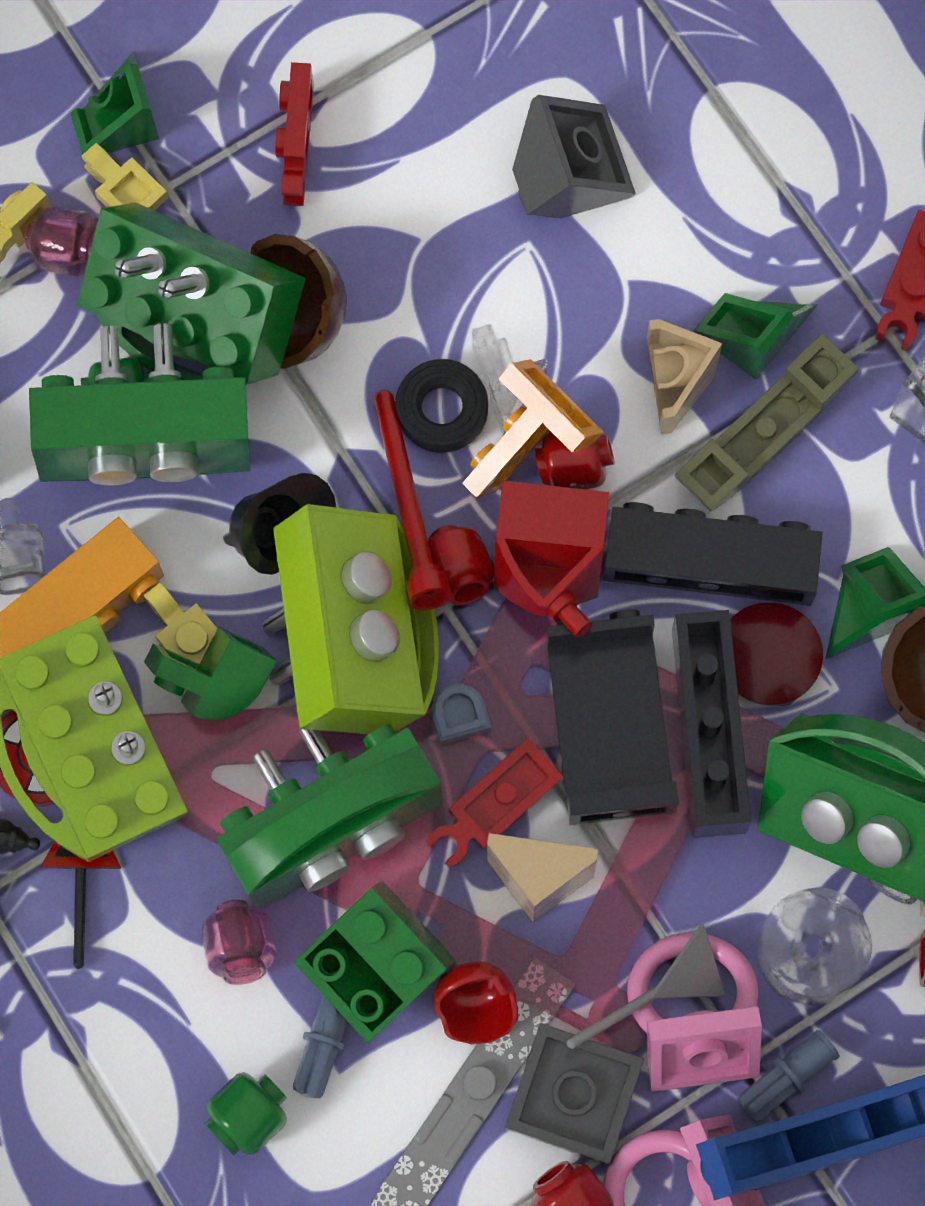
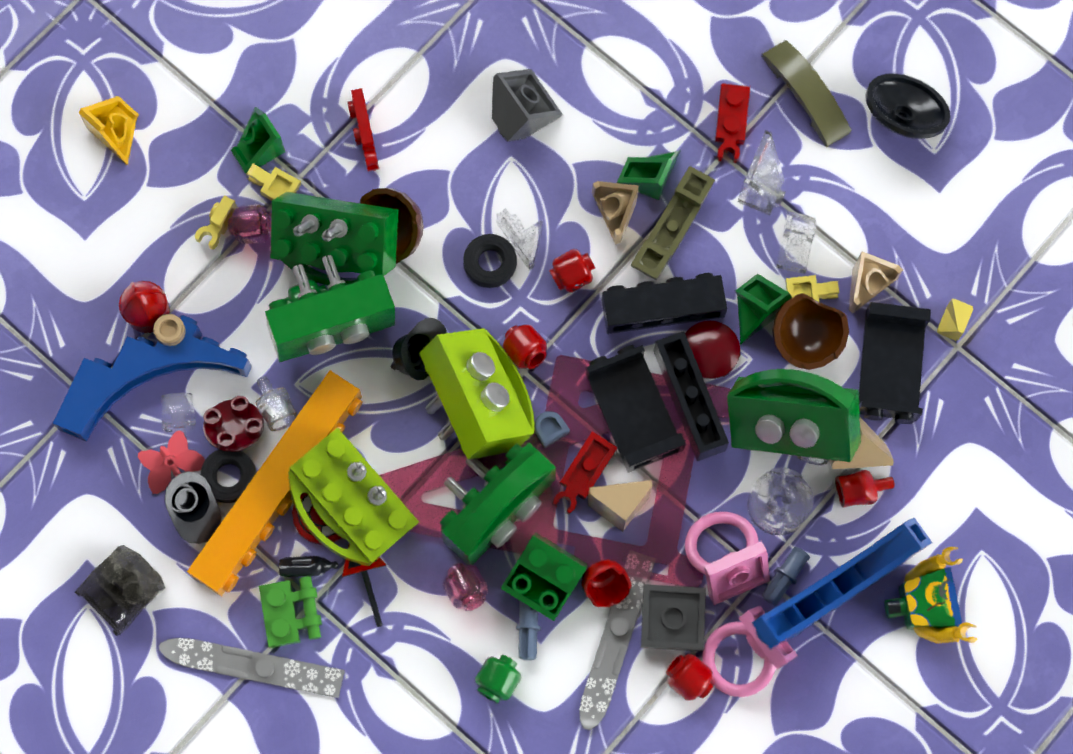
camera: 20 degrees left, 0 degrees up
light yellow plate [144,583,217,664] -> none
green brick [144,627,277,720] -> none
red piece [373,389,452,611] -> none
bracket [462,359,603,498] -> none
red piece [493,481,609,638] -> none
light grey piece [566,924,726,1049] -> none

